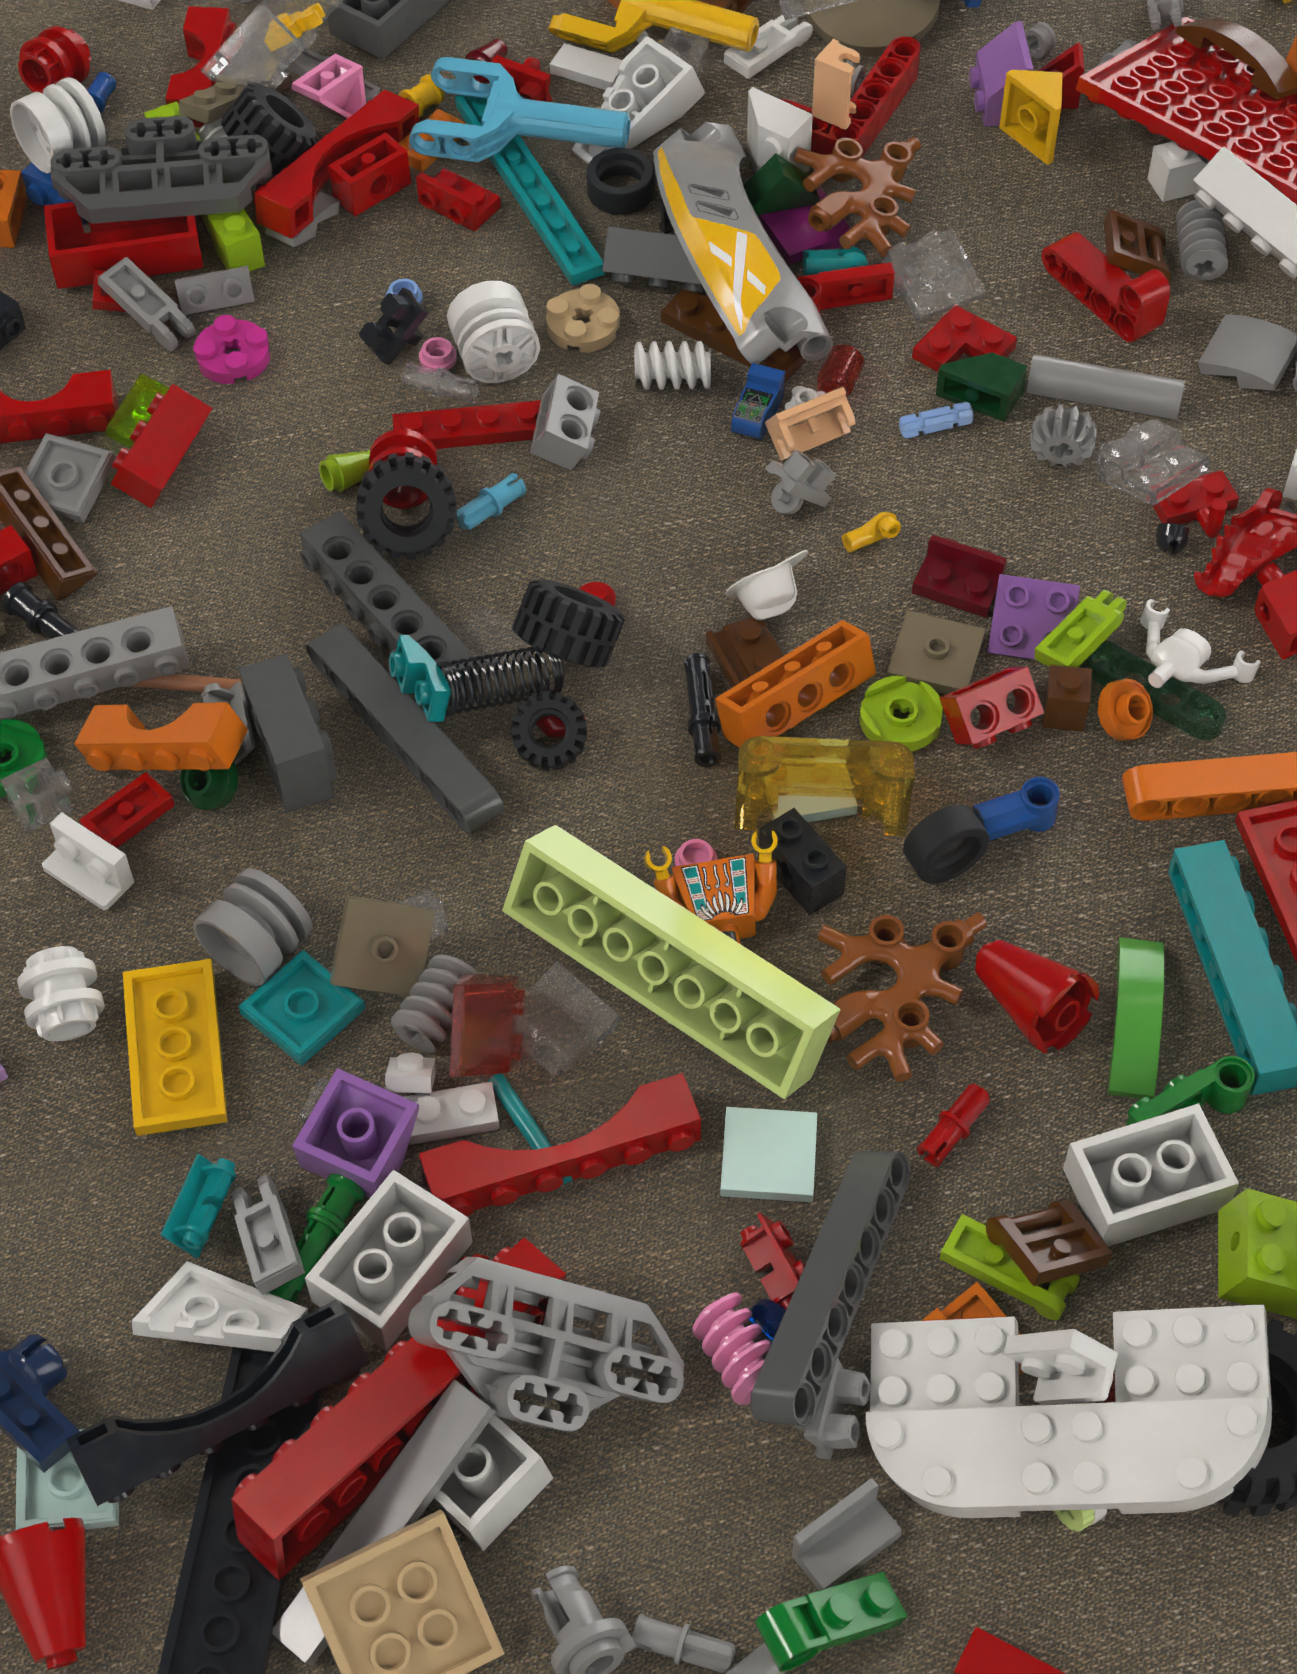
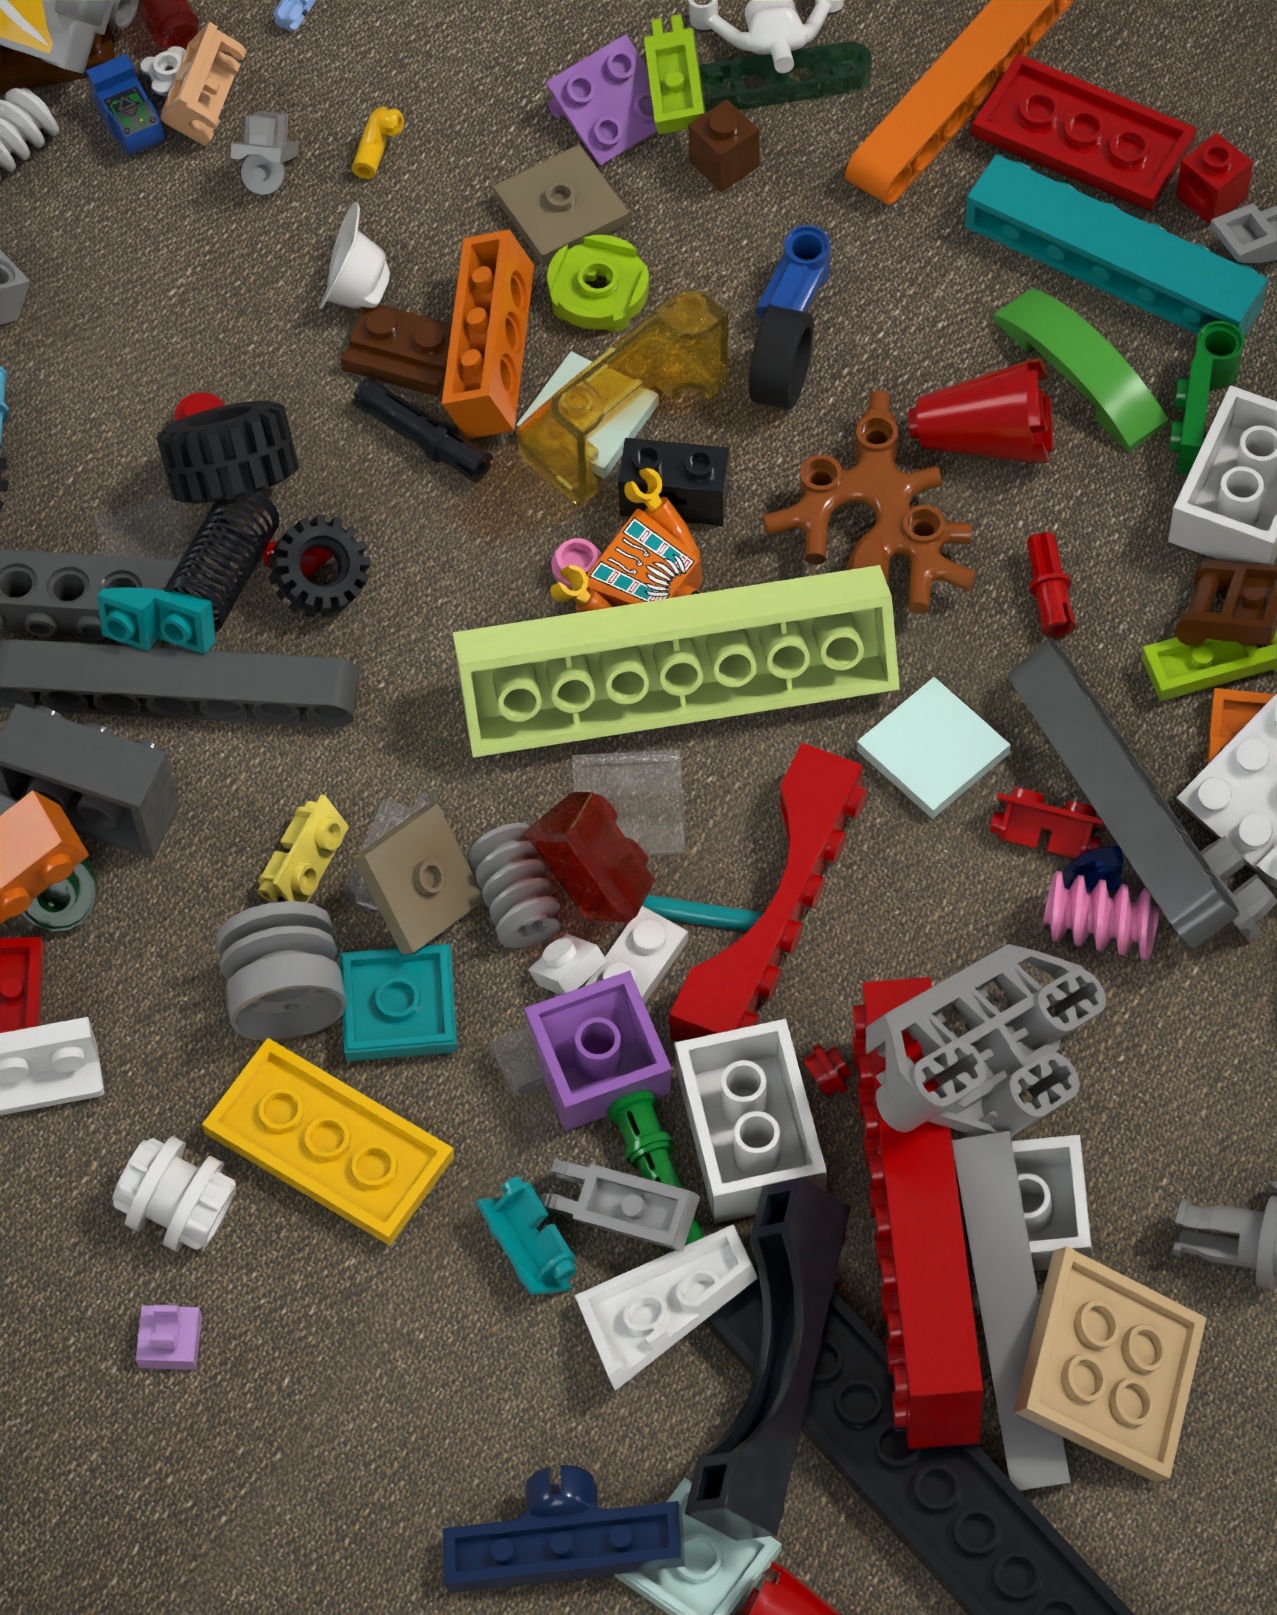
camera: 45 degrees left, 5 degrees up
dark red bracket [912,535,1007,618] -> none
red brick [939,666,1044,749] -> none
orange plate [1098,679,1153,741] -> none
none -> light yellow hinge [257,795,349,903]

